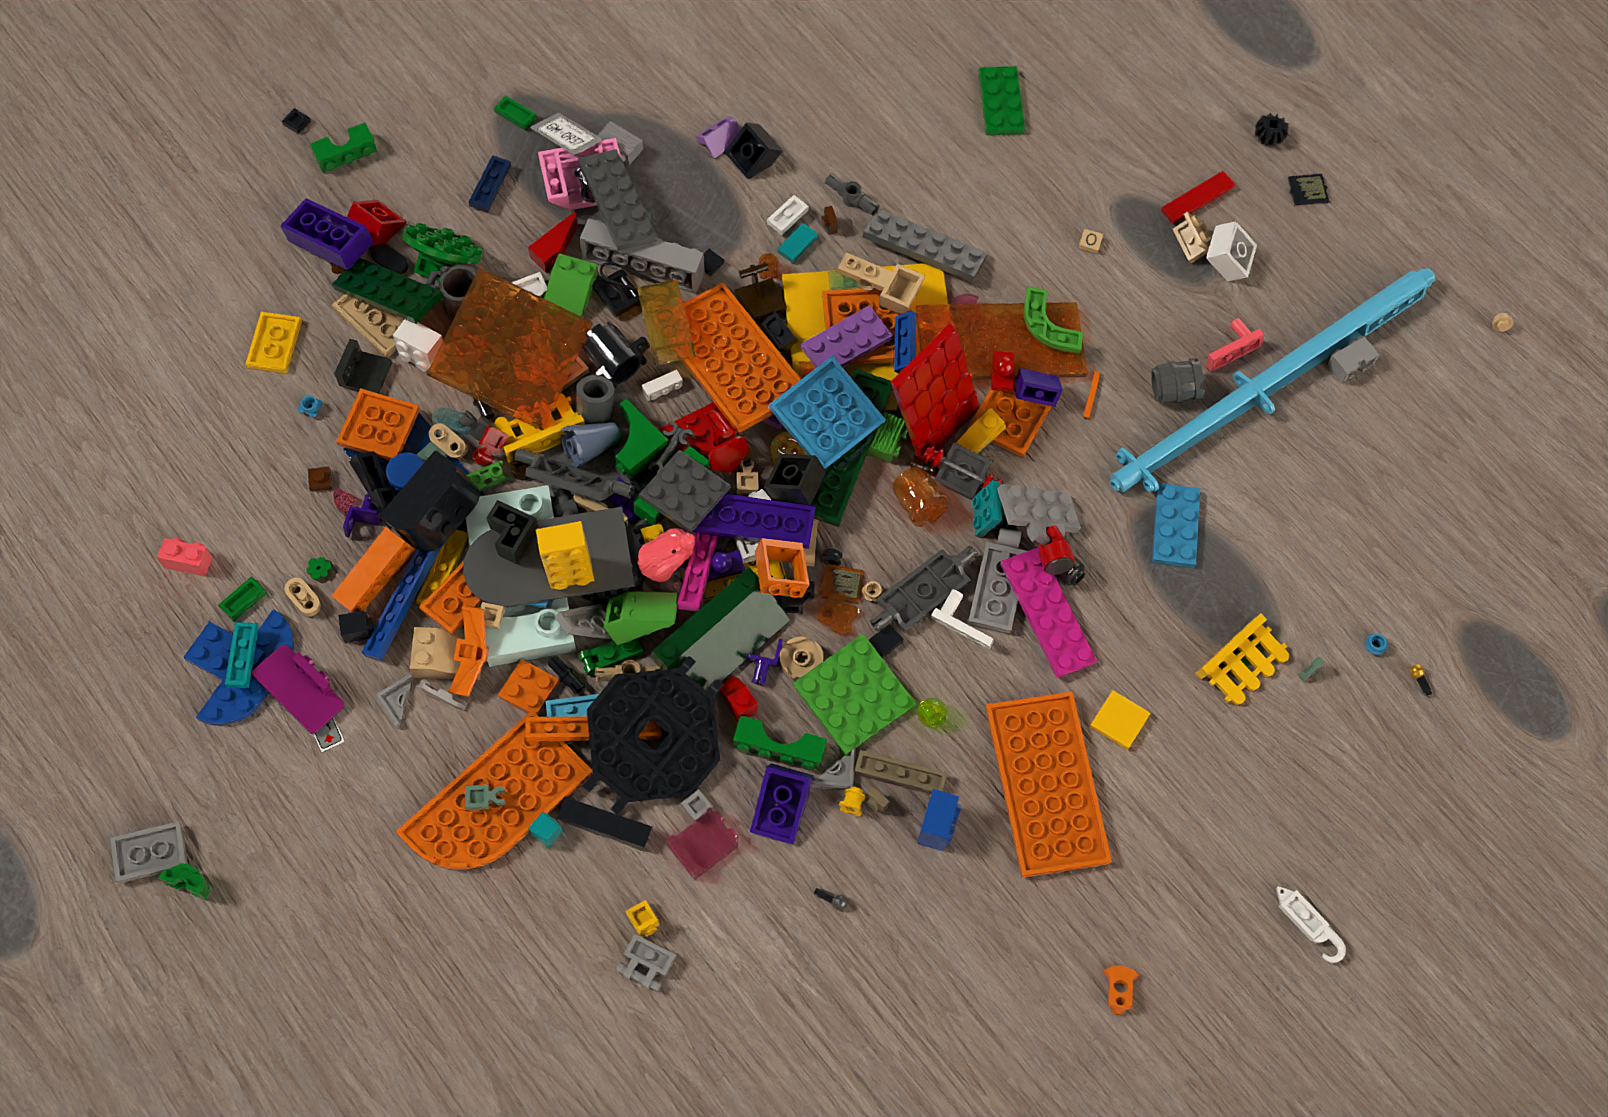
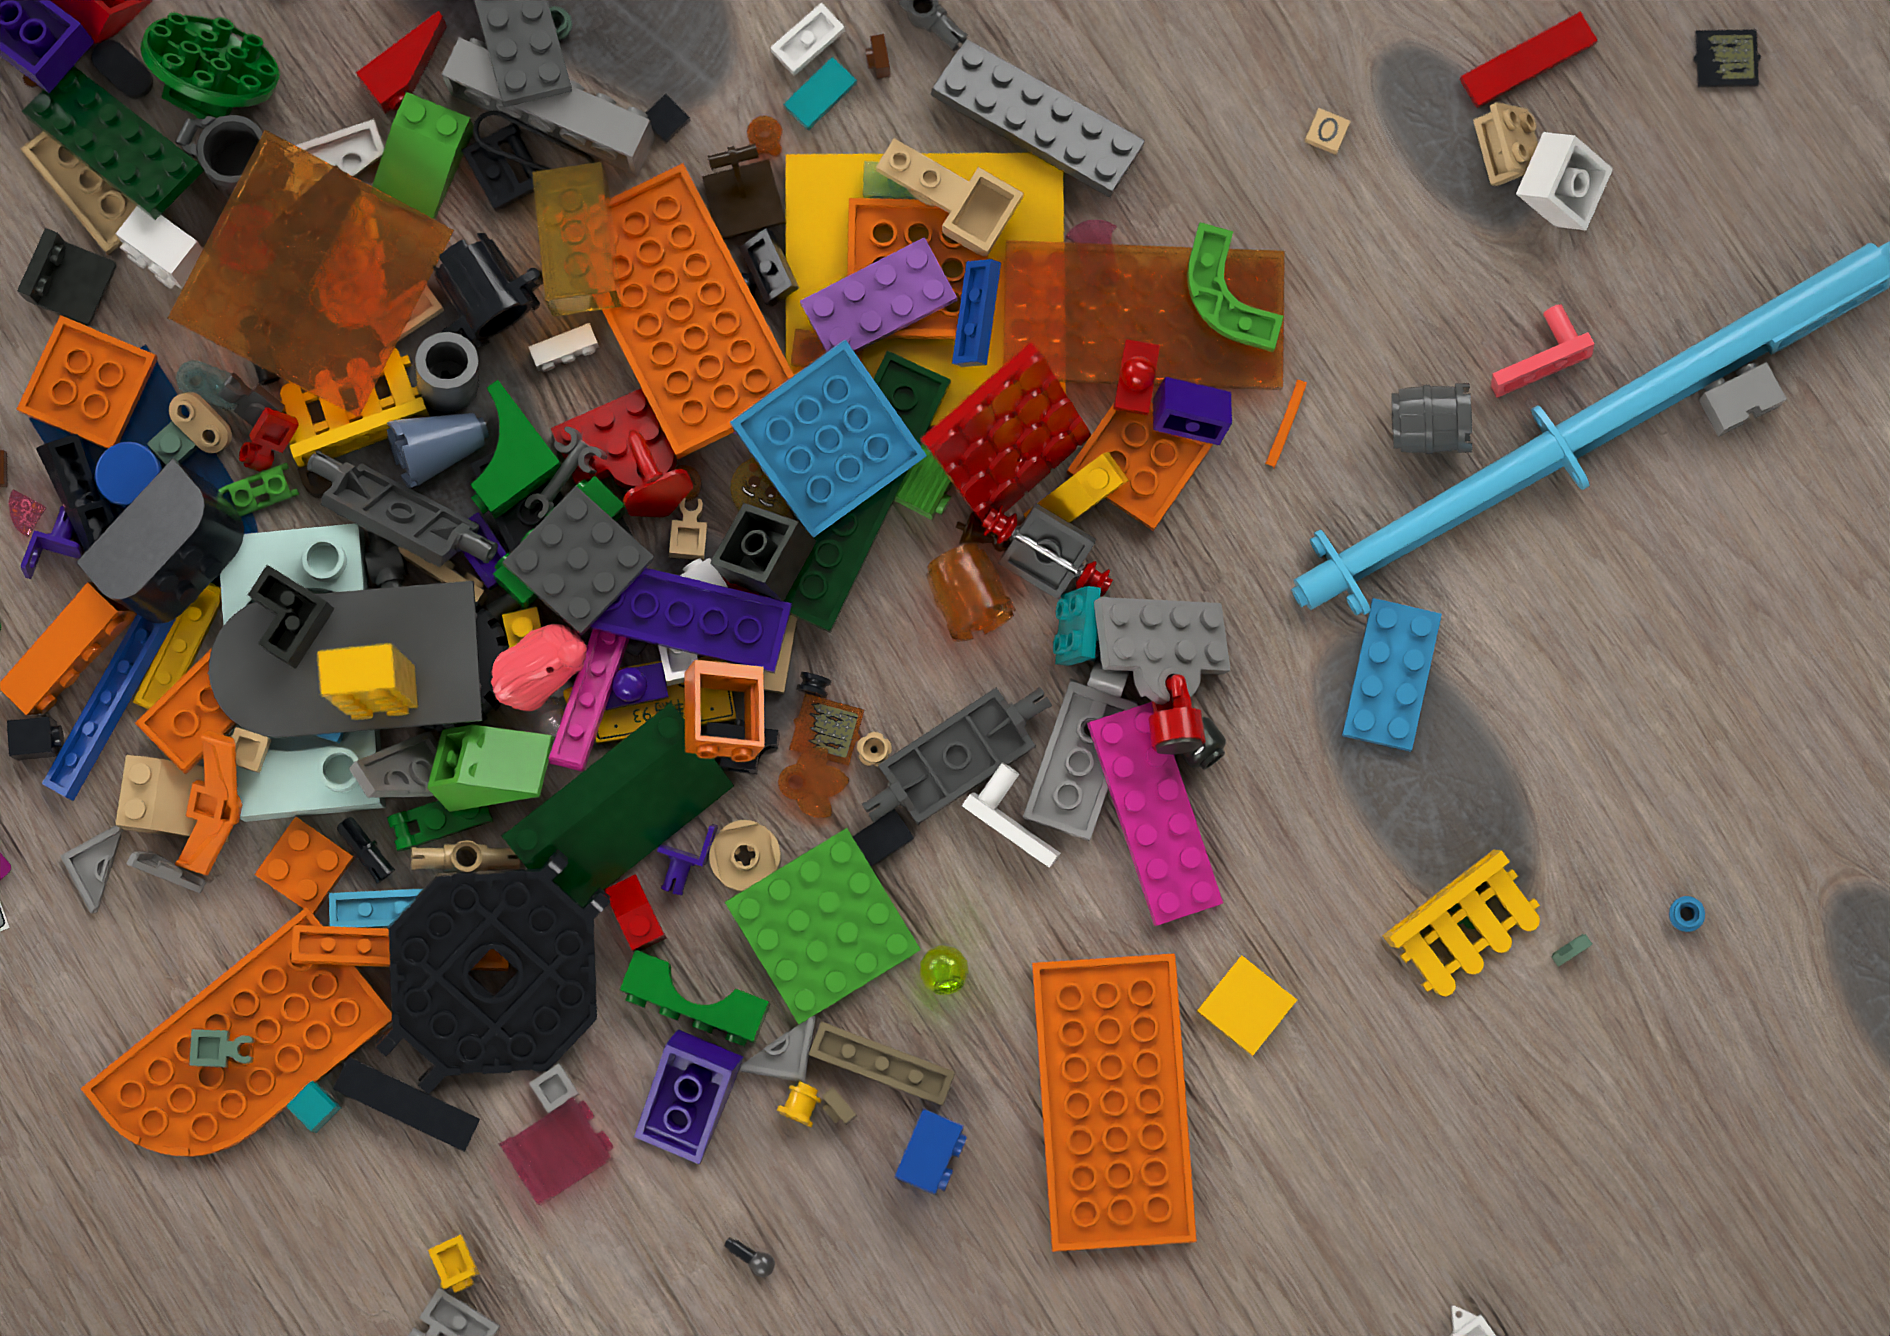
camera: 10 degrees right, 15 degrees up
piece [1409,664,1432,696] -> none

